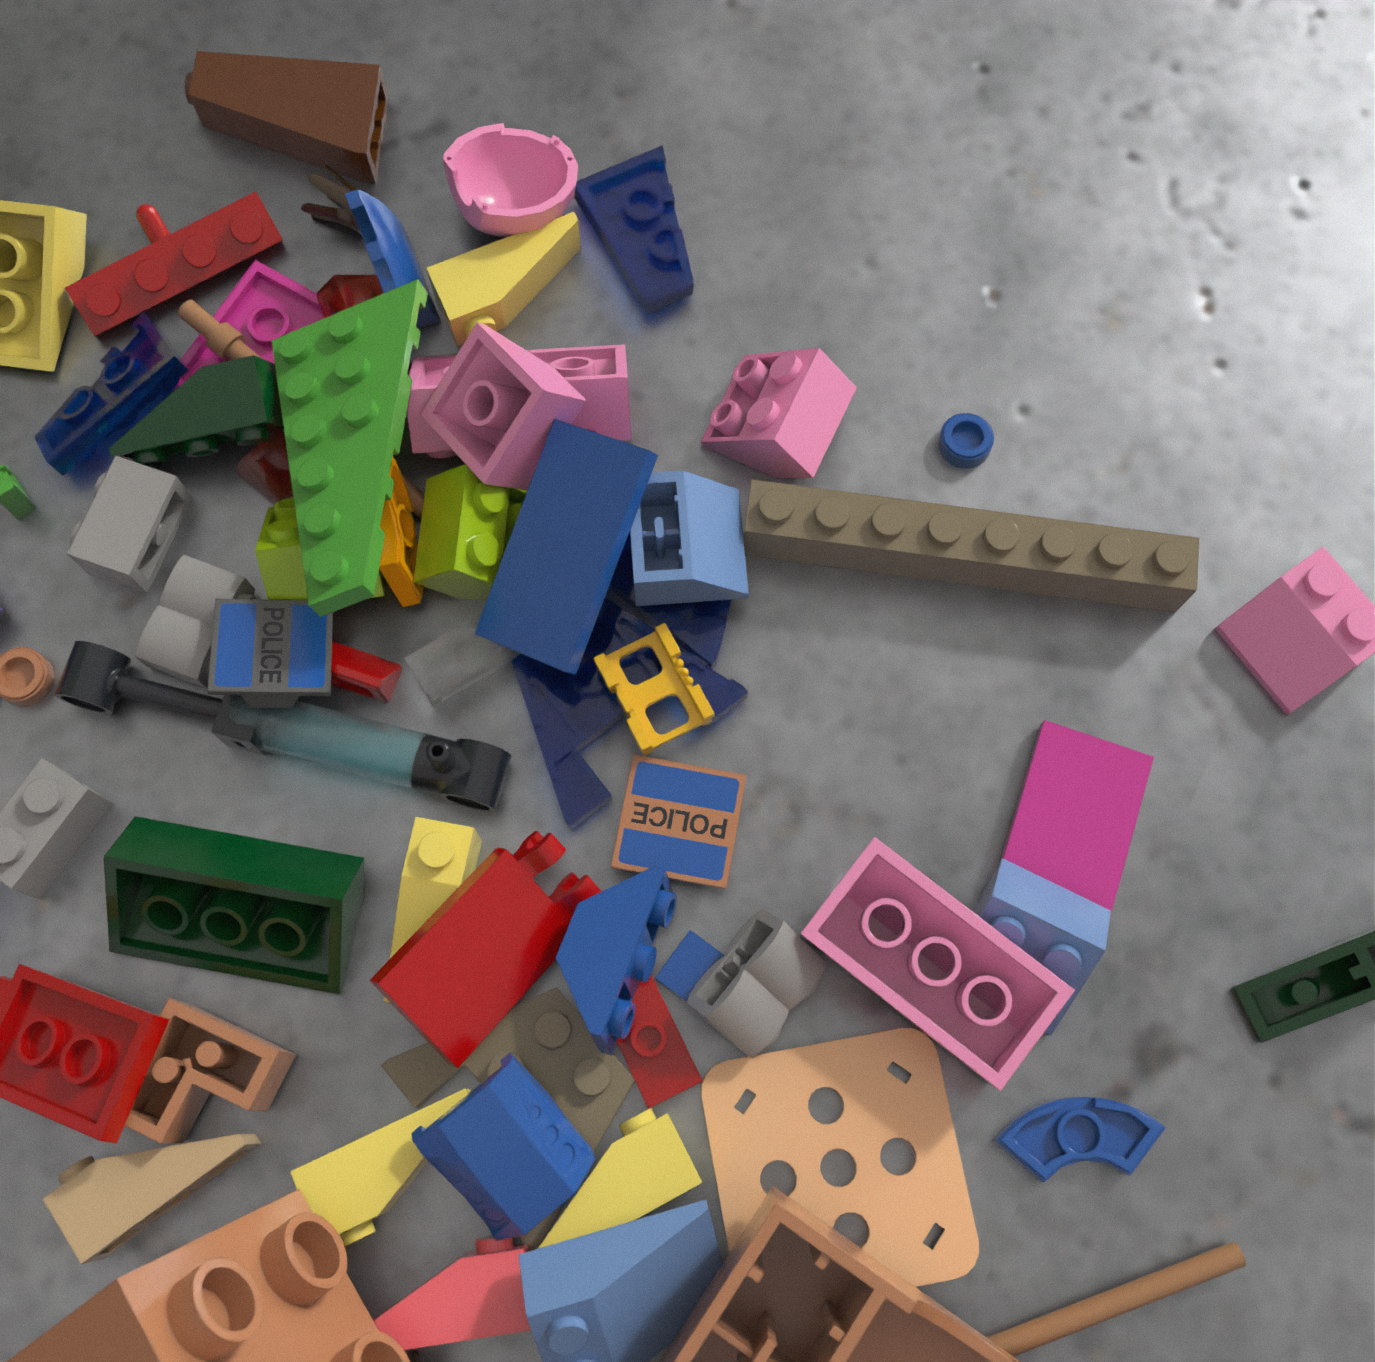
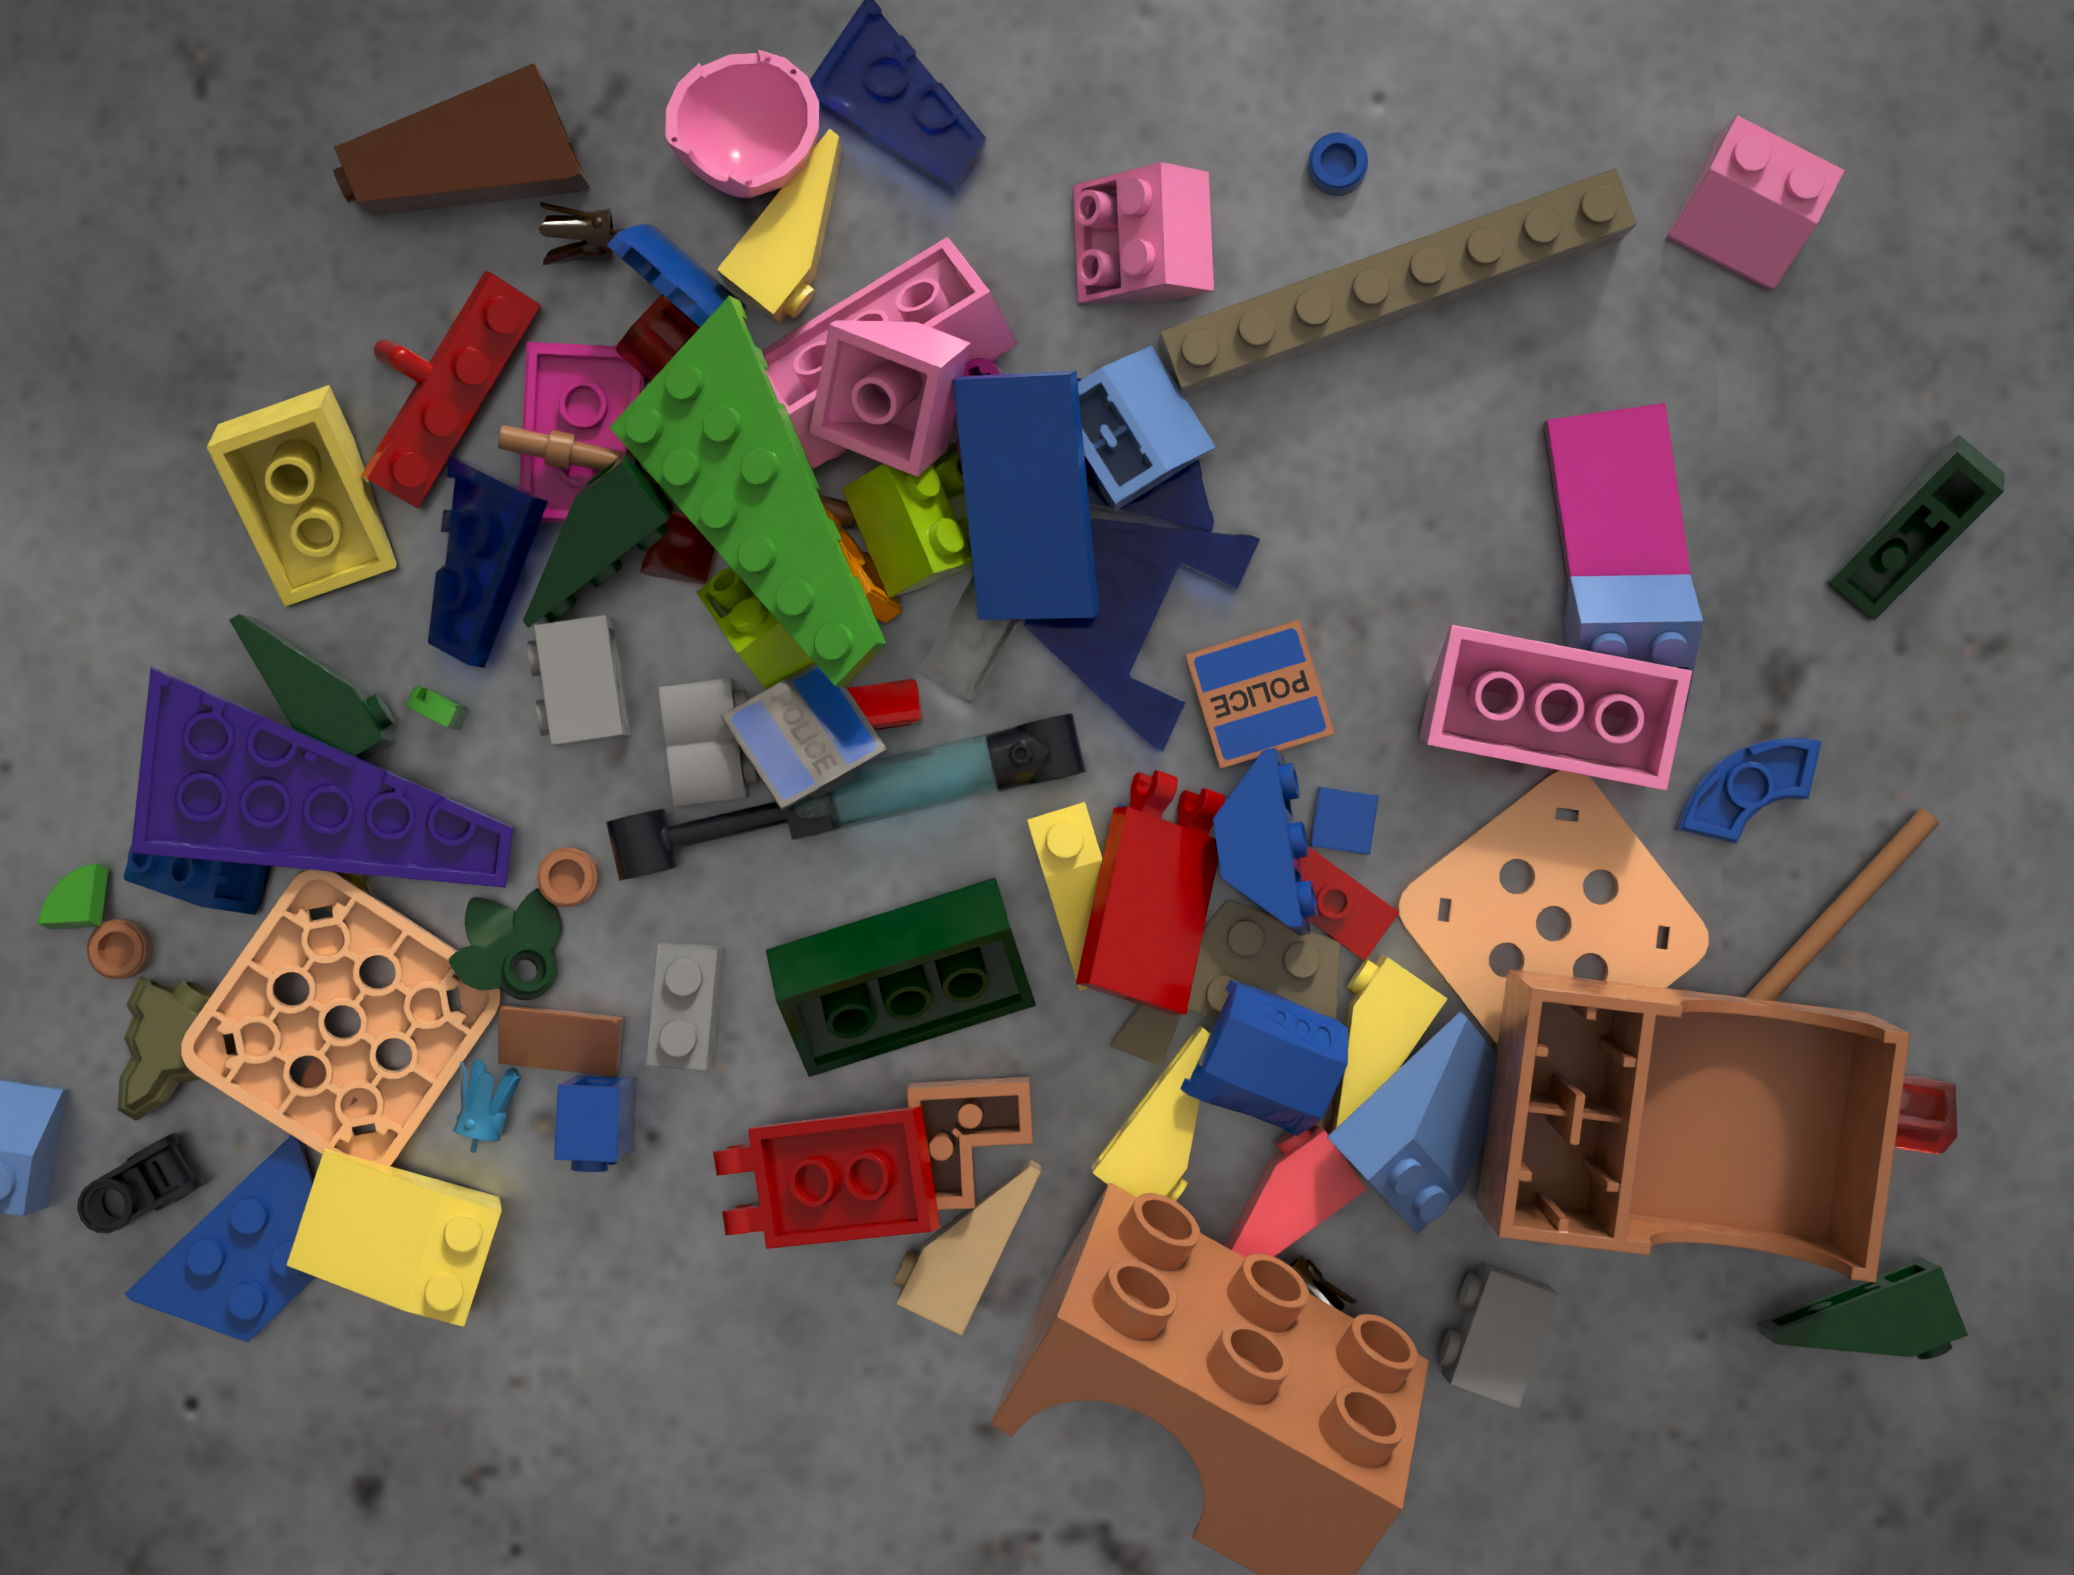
camera: 30 degrees left, 15 degrees up
yellow piece [593,623,715,756] -> none
light grey brick [686,909,827,1058] -> none

